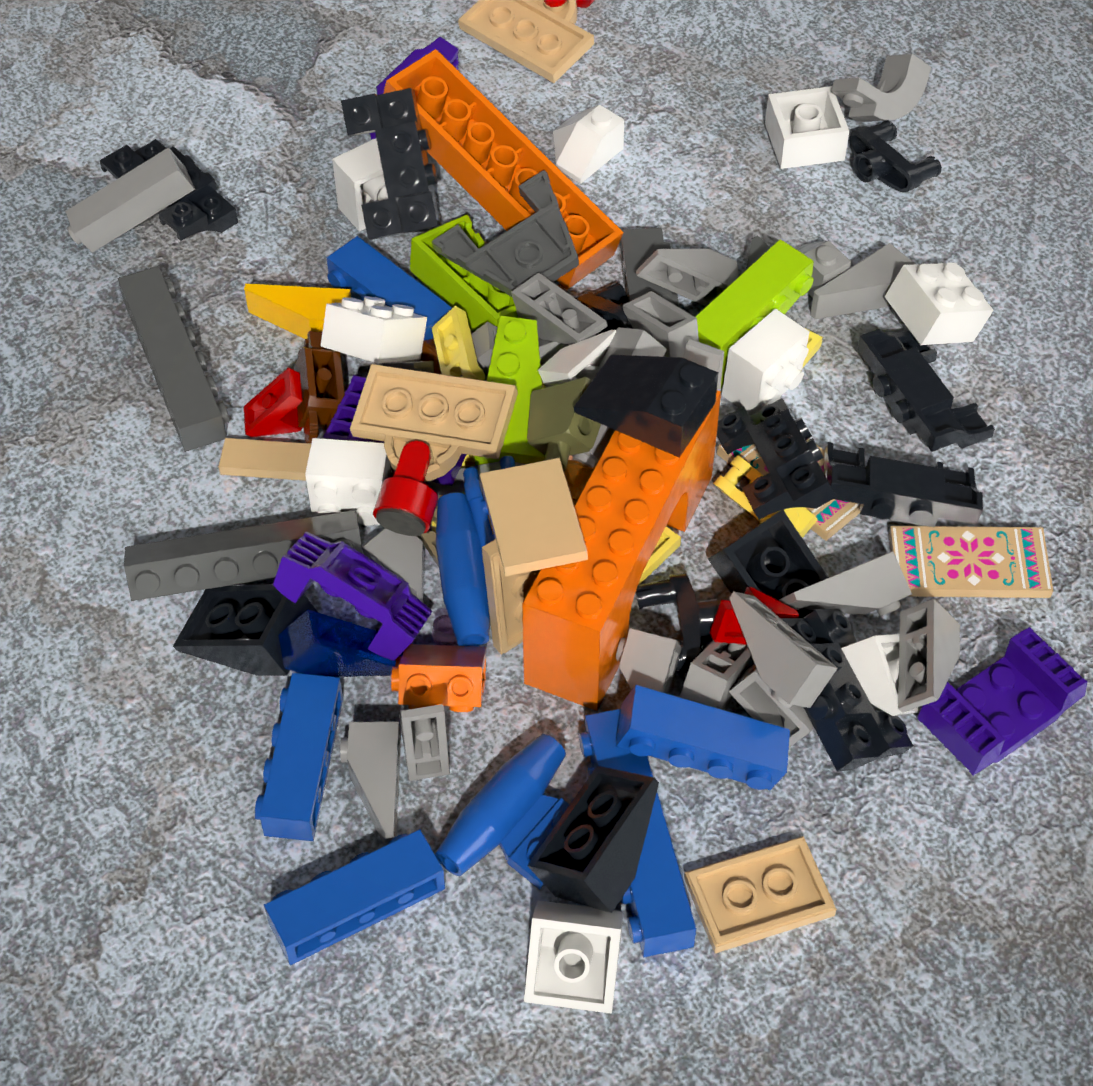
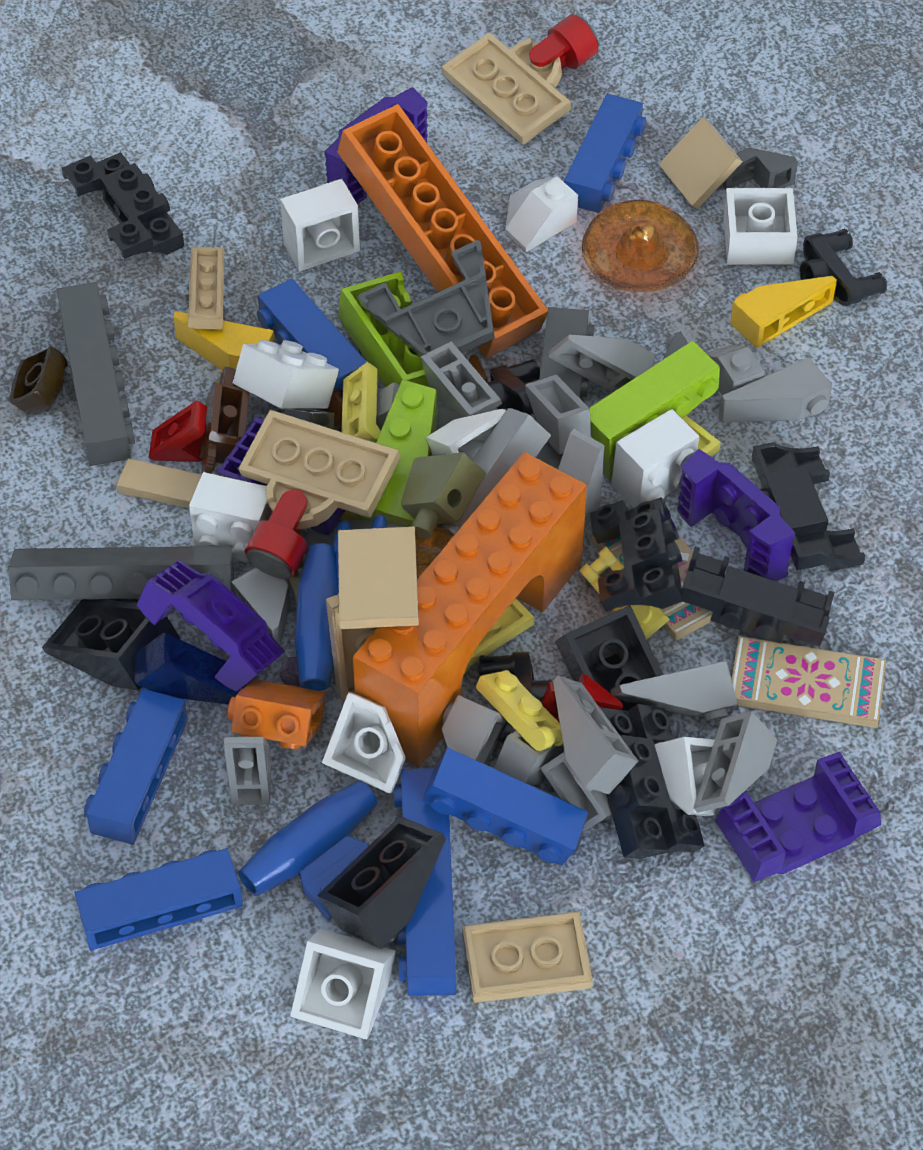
camera: 10 degrees right, 0 degrees up
light grey brick [65,147,195,253] -> none
light grey slope [340,722,401,846] -> none
black bracket [341,88,441,240] -> none
black slope [574,354,719,458] -> none
light grey arch [831,54,931,122] -> none
white brick [885,263,994,345] -> none
none -> dark brown piece [10,346,68,414]
none -> tan tile [188,247,224,329]
none -> white slope [322,692,406,793]
none -> light yellow plate [475,670,563,751]
none -> blue brick [564,93,646,213]
none -> clear orange hat [582,200,699,292]
none -> tan tile [659,117,743,209]
none -> dark purple plate [677,449,795,582]
none -> dark grey slope [721,148,798,190]
none -> yellow slope [730,276,837,348]

